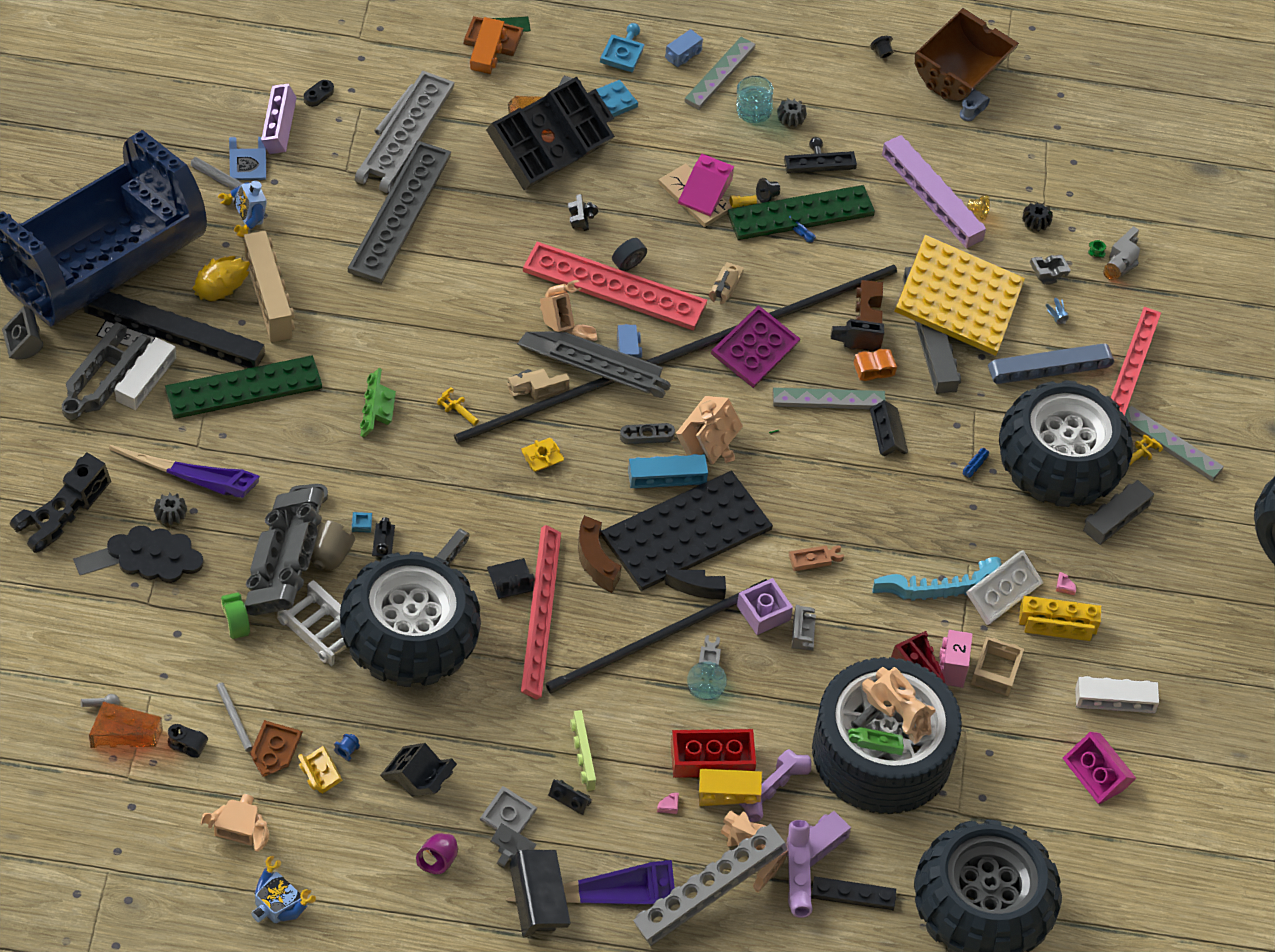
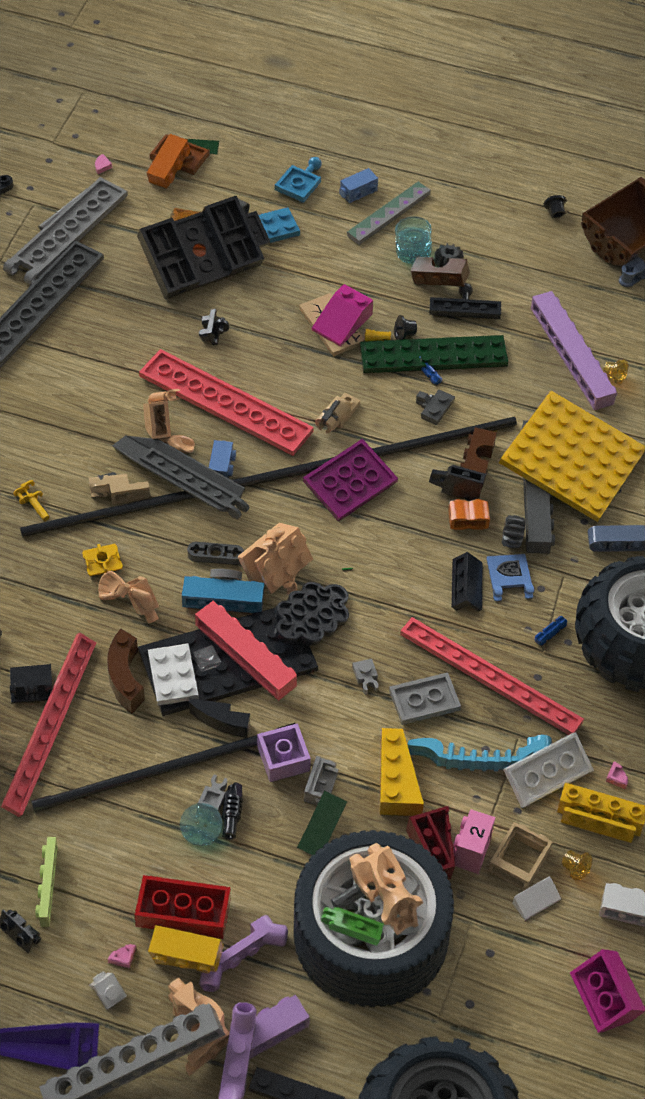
camera: 15 degrees right, 0 degrees up
black wheel [612,238,647,271] -> none
tile [773,387,886,409] -> none
nougat plate [789,545,844,571] -> none
none -> white bracket [89,971,127,1009]
none -> bright pink tile [95,154,112,174]
none -> light nougat torso [98,571,159,624]
none -> white plate [148,643,199,706]
none -> clear plate [193,645,220,672]
none -> coral brick [195,601,297,701]
none -> light grey piece [210,569,242,581]
none -> black hinge [222,782,243,840]
none -> black plate [274,582,349,646]
none -> dark green sticker [297,790,347,855]
none -> light grey plate [352,659,378,695]
none -> yellow wedge [380,728,424,816]
none -> light grey plate [389,672,461,725]
none -> coral plate [400,617,584,735]
none -> reddish brown arch [411,257,470,287]
none -> dark grey hinge [416,389,455,425]
none -> medium blue flag [486,554,534,601]
none -> dark grey gear [502,515,526,548]
none -> white slope [513,876,561,921]
none -> clear yellow piece [562,850,592,881]

